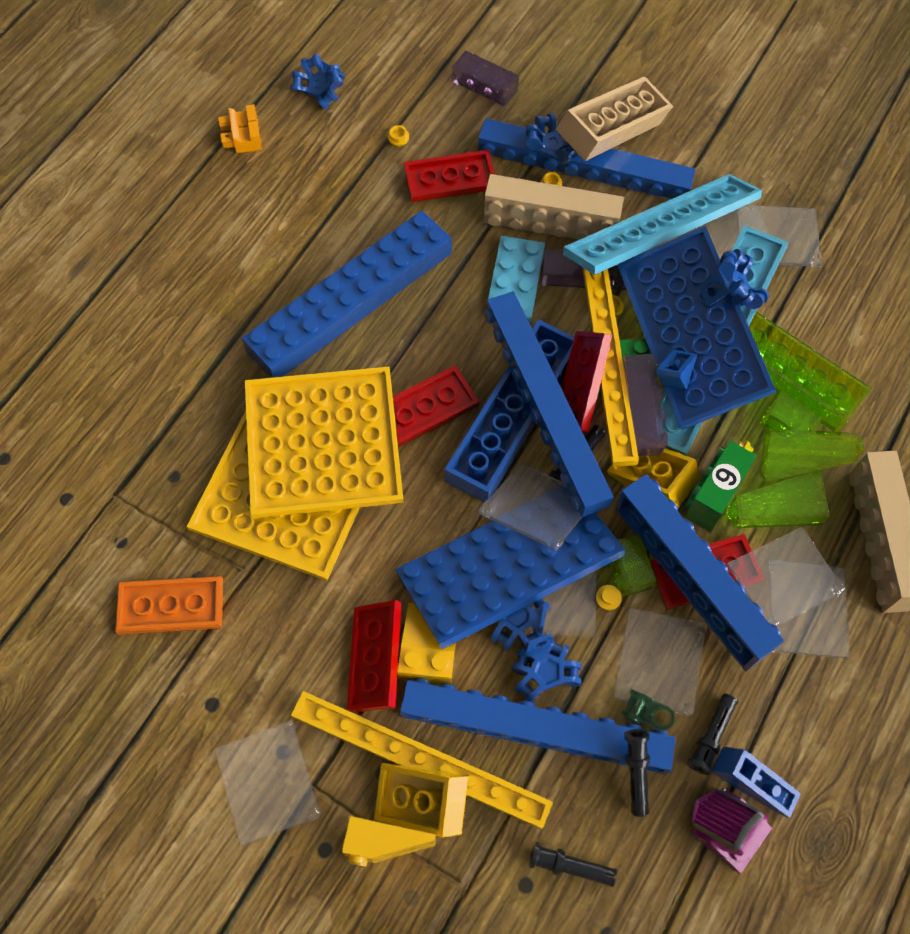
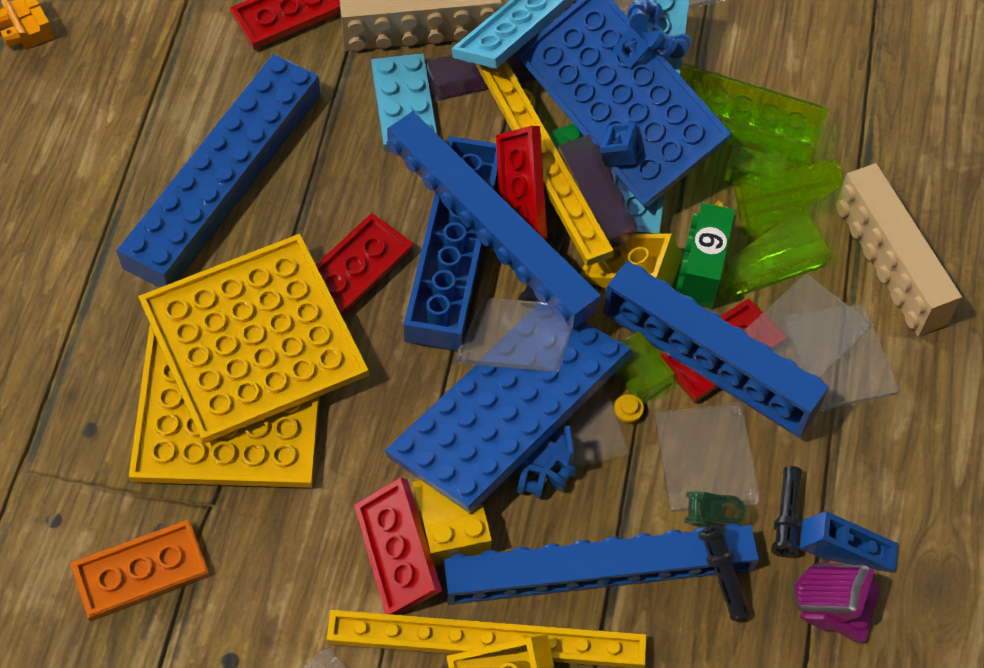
camera: 20 degrees left, 5 degrees down
blue piece [511,633,581,702] -> none

